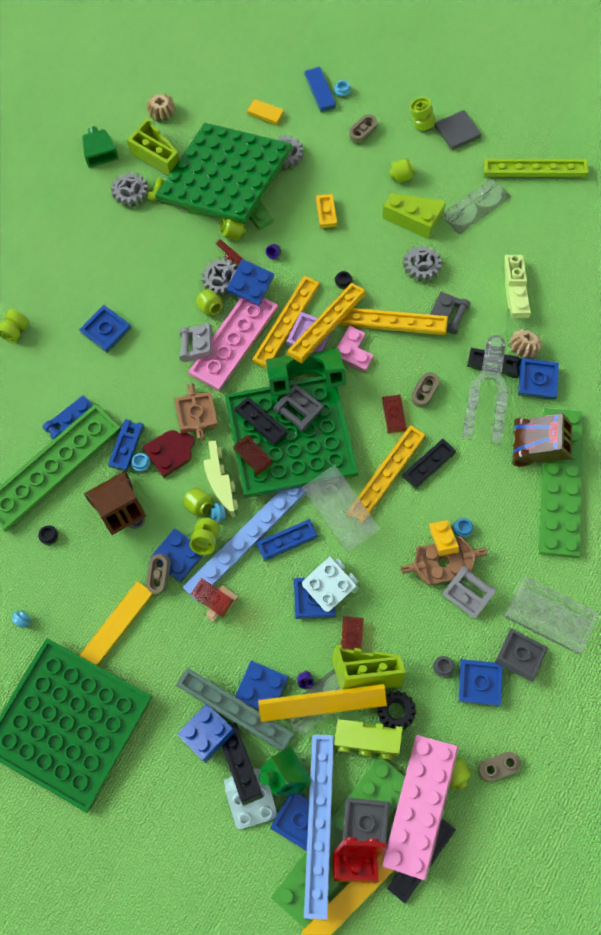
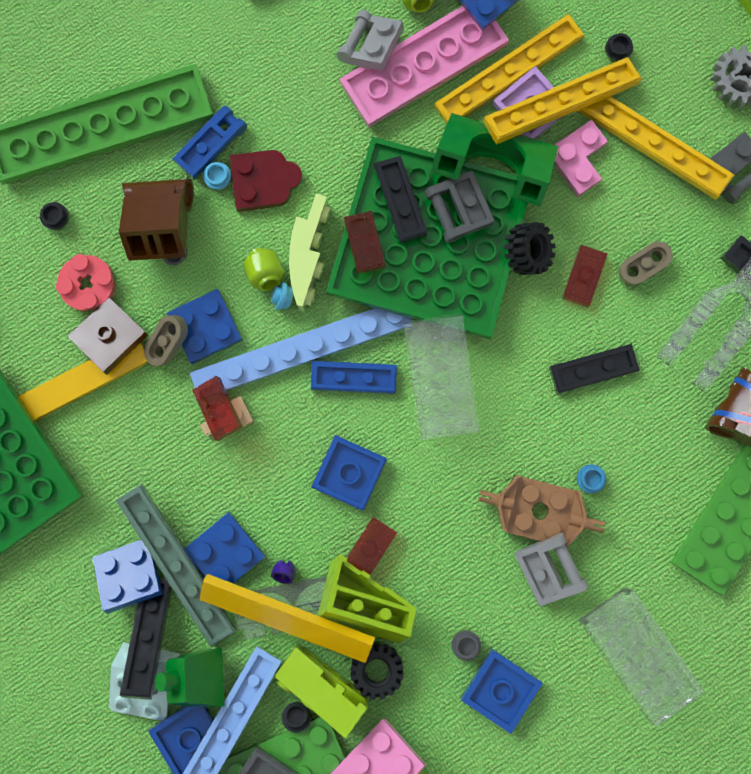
camera: 25 degrees right, 15 degrees up
blue plate [42,395,93,440] -> none
medium nougat plate [174,383,218,441] -> none
lime wheel [190,518,220,555] -> none
light aqua bracket [302,557,360,612] -> none
yellow tile [346,425,426,525] -> none
yellow plate [429,520,459,556] -> none
dark grey tile [495,628,548,683] -> none
none -> coral plate [56,254,116,312]
none -> plate [68,298,148,375]
none -> black plate [282,702,311,733]
none -> black tyre [504,222,556,275]

